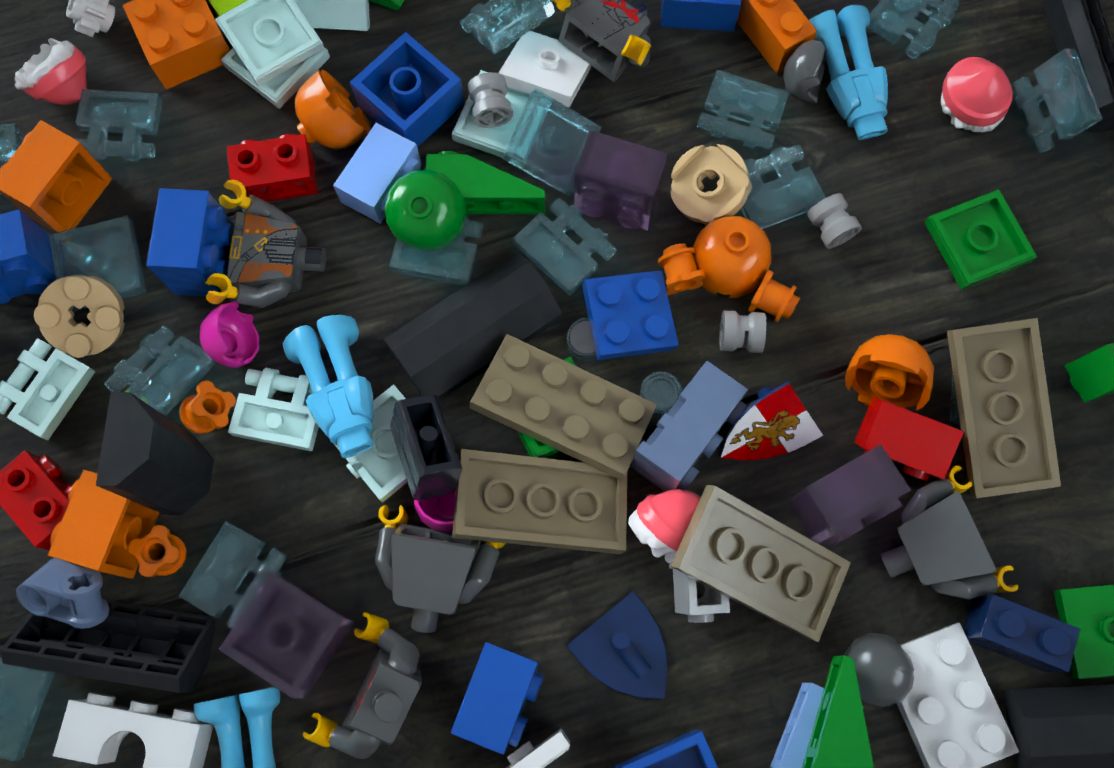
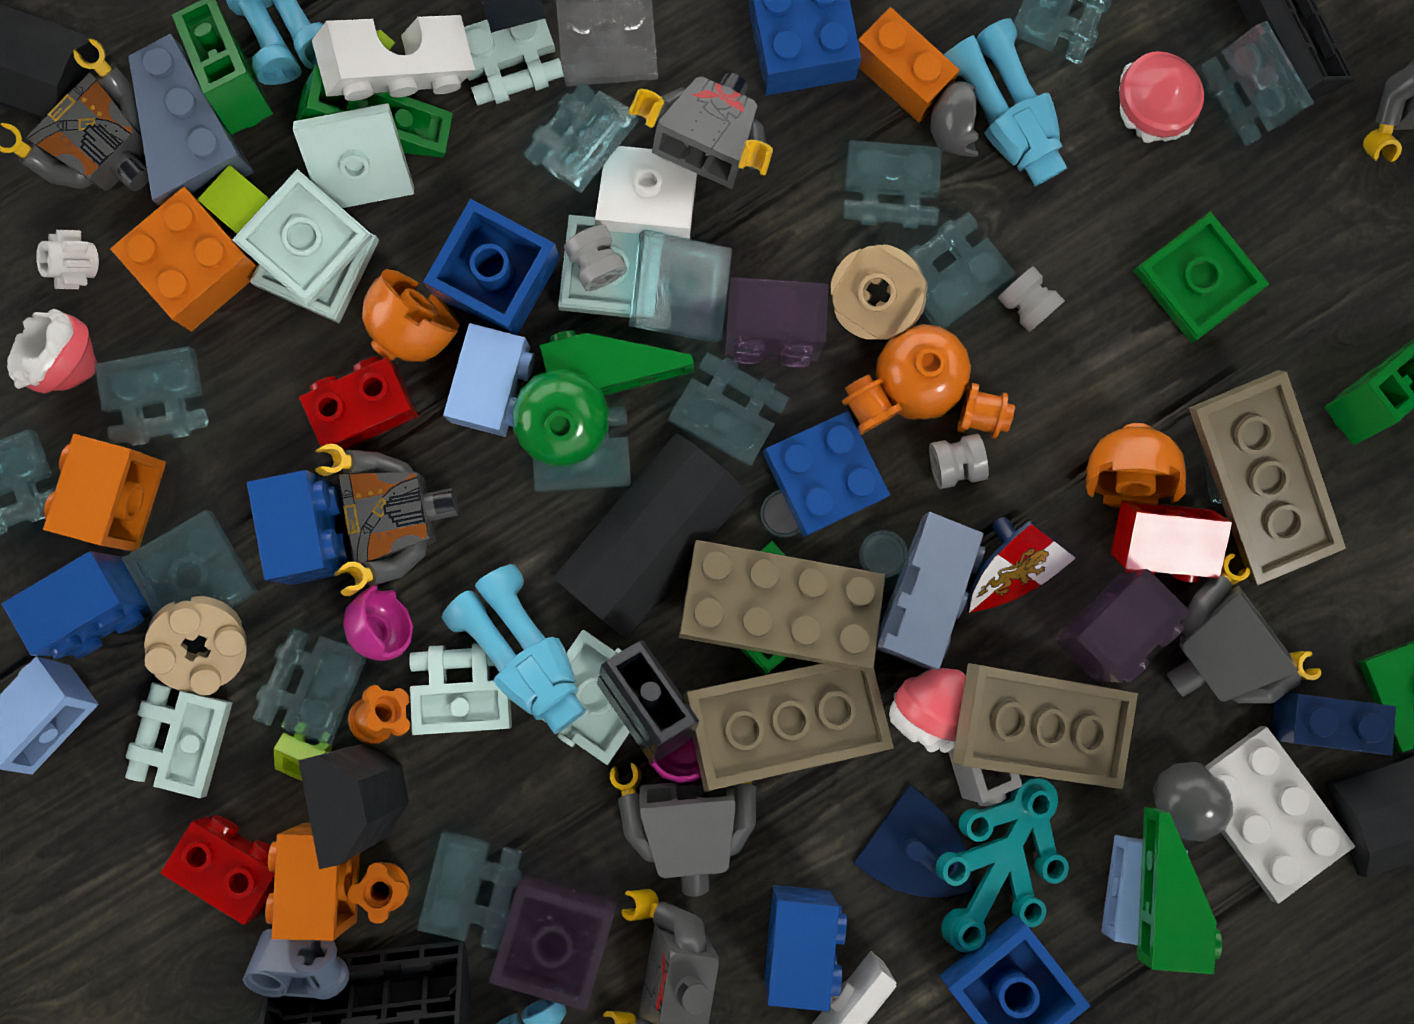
camera: 20 degrees left, 10 degrees up
none -> teal plant [936,777,1069,953]

